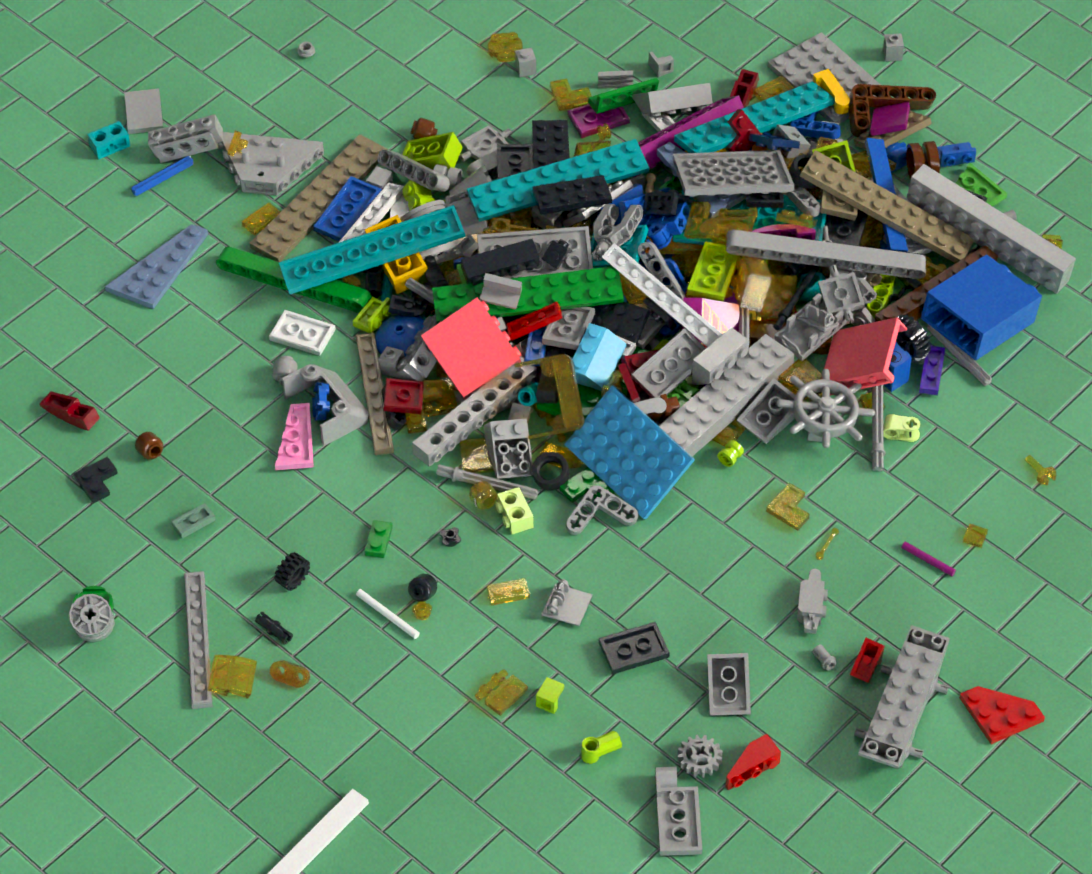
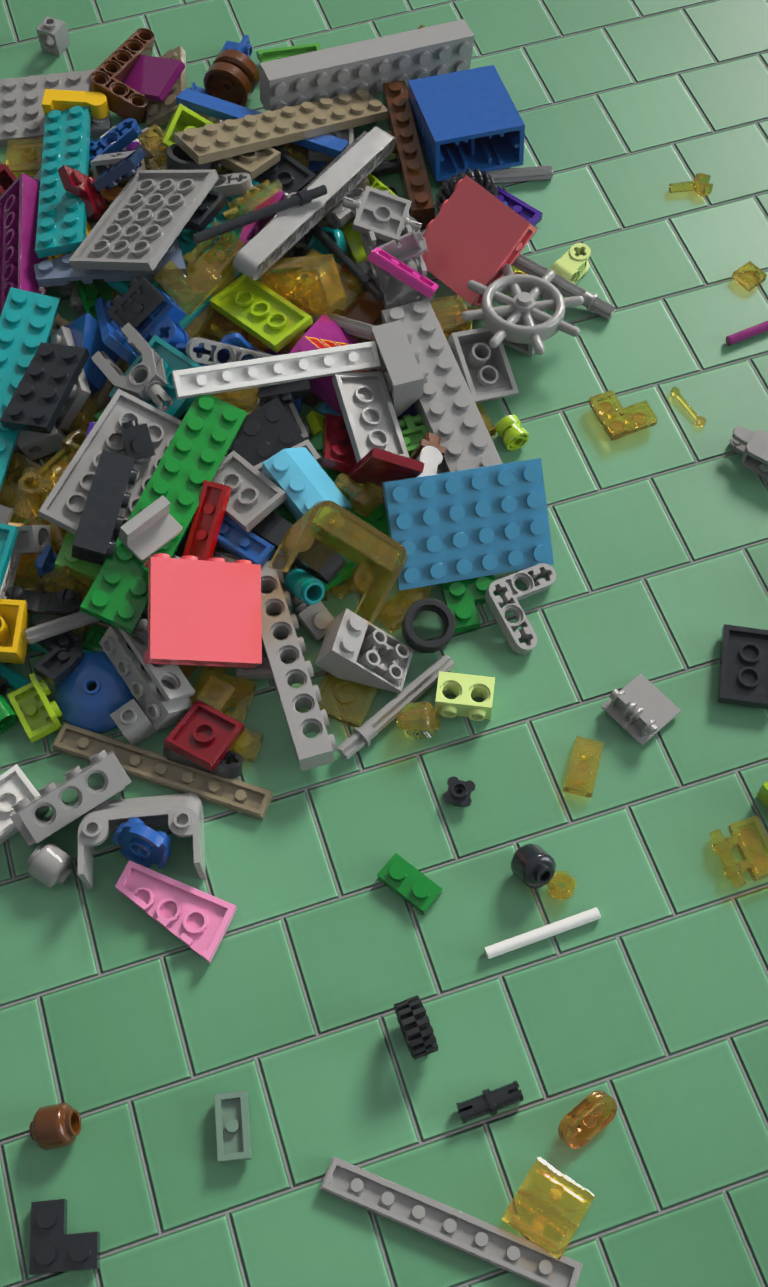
camera: 60 degrees left, 10 degrees up
none -> light grey brick [10,750,132,846]
none -> black bar [192,185,327,244]
none -> dark pink tile [367,247,439,299]

